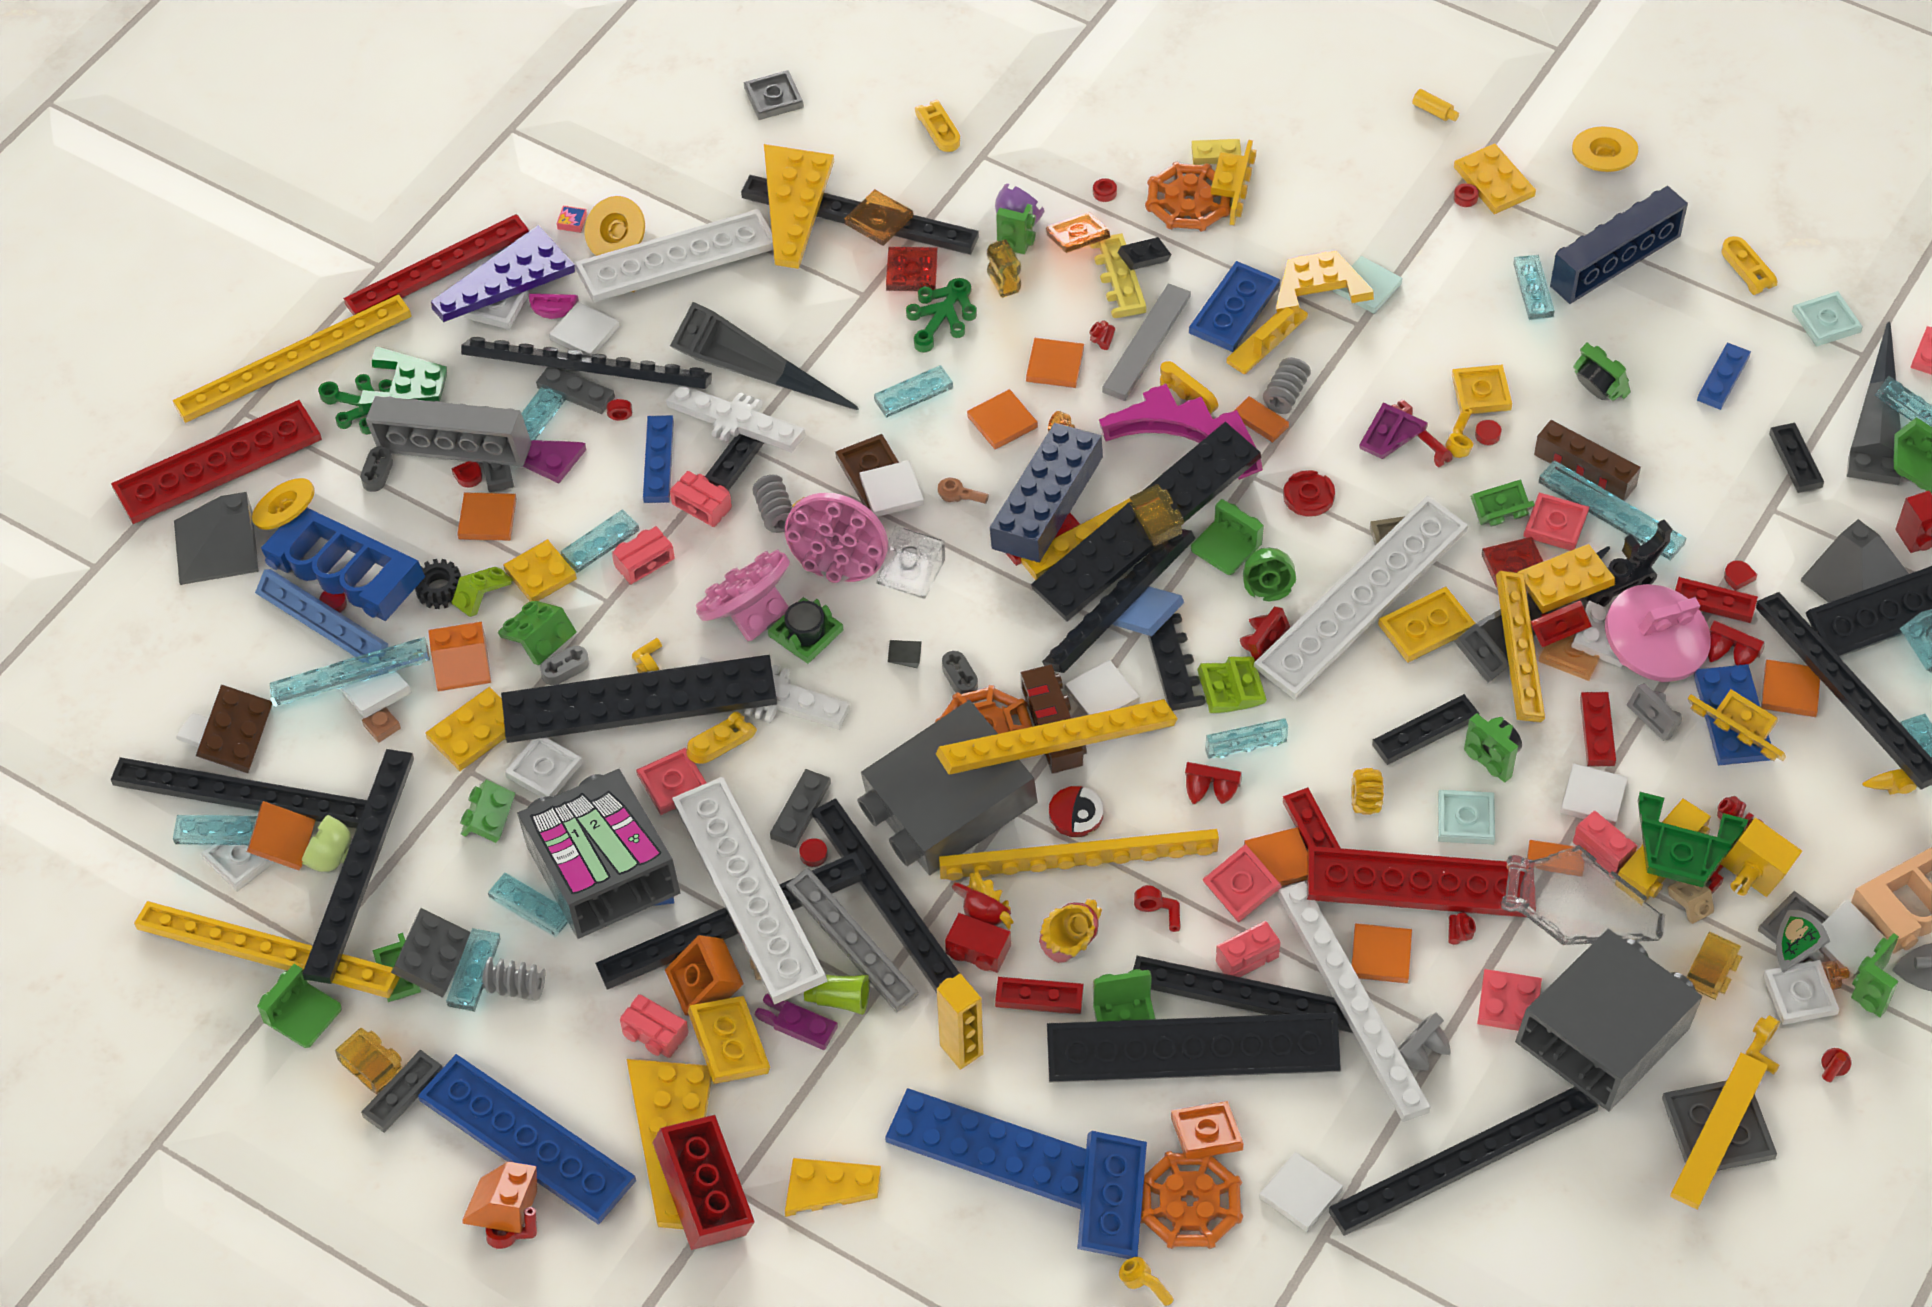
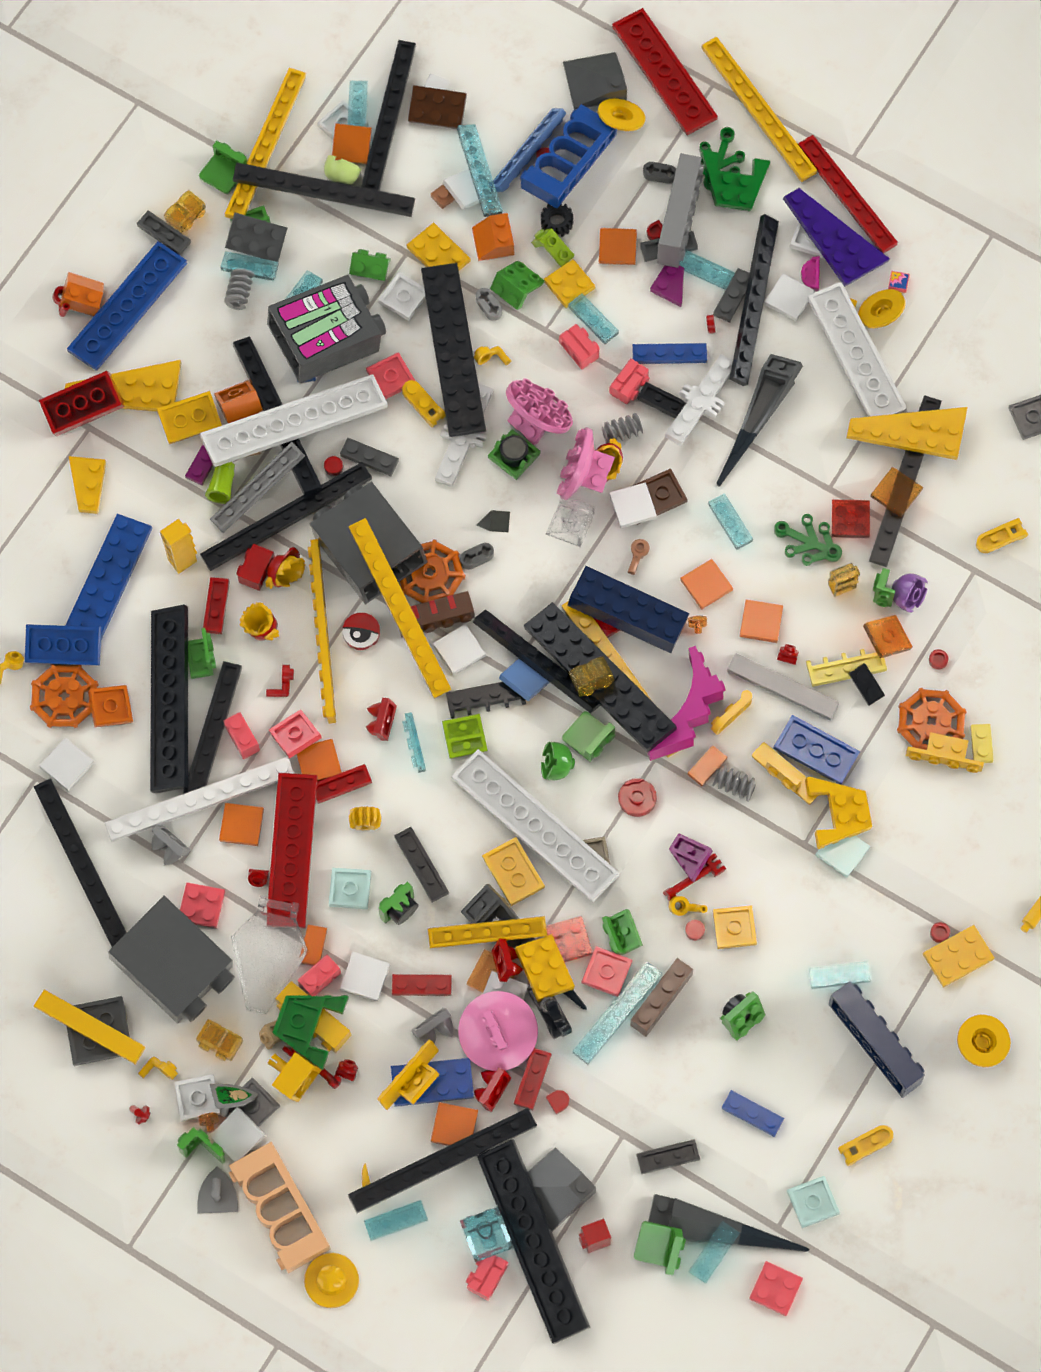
camera: 90 degrees right, 15 degrees up
coral brick [620,994,689,1058] -> none
red tile [1240,606,1290,661] -> none

